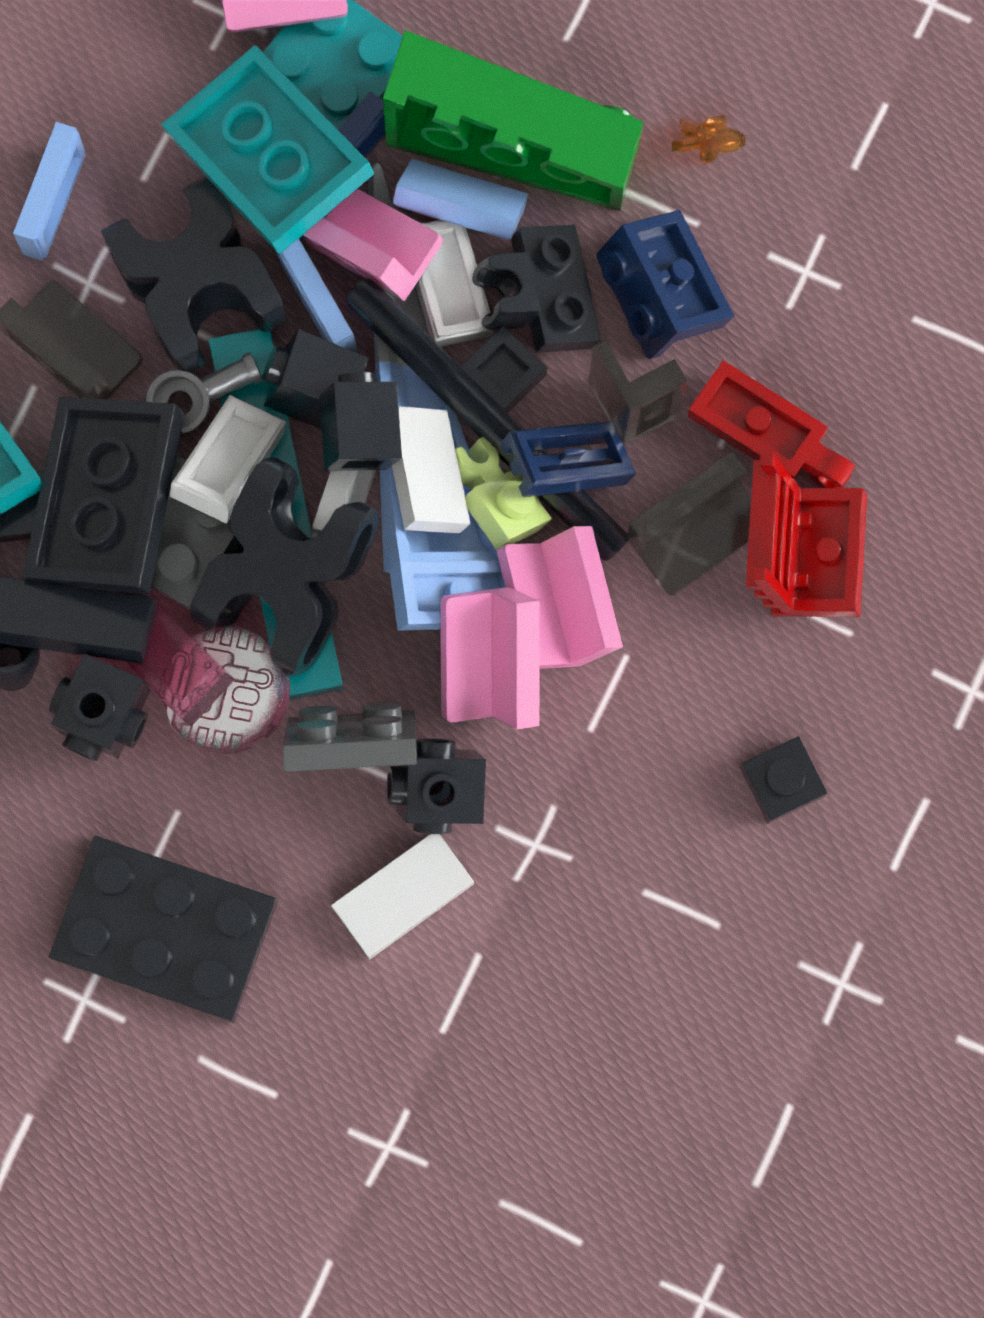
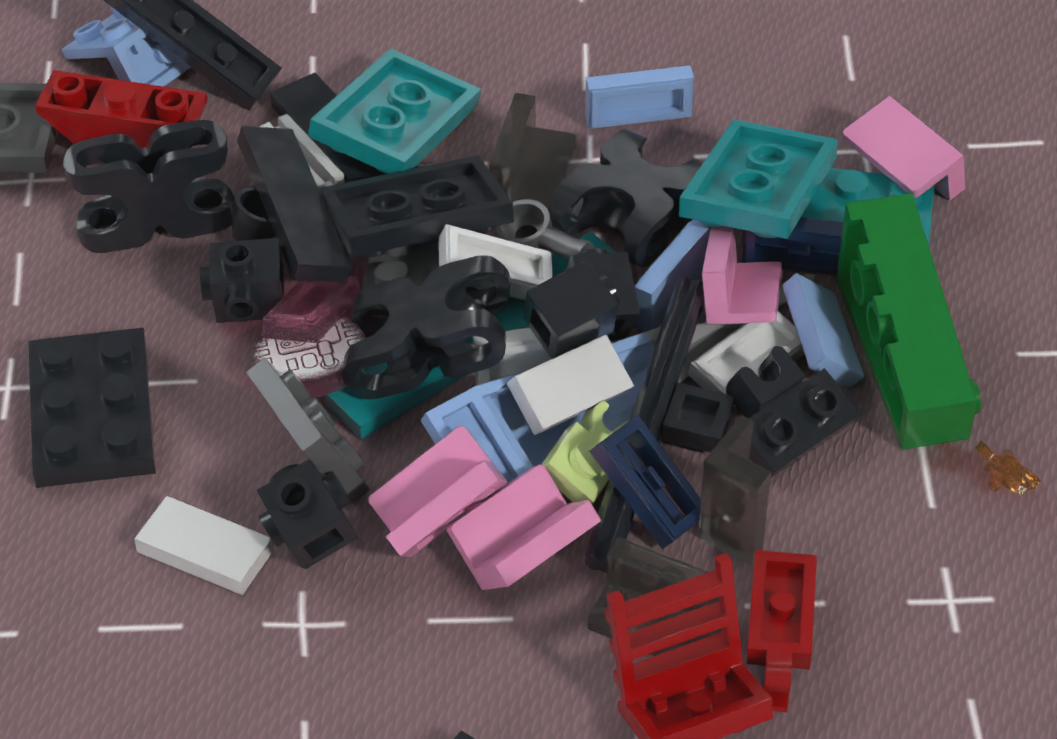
camera: 65 degrees right, 30 degrees down
dark blue bracket [596,210,734,359] -> none

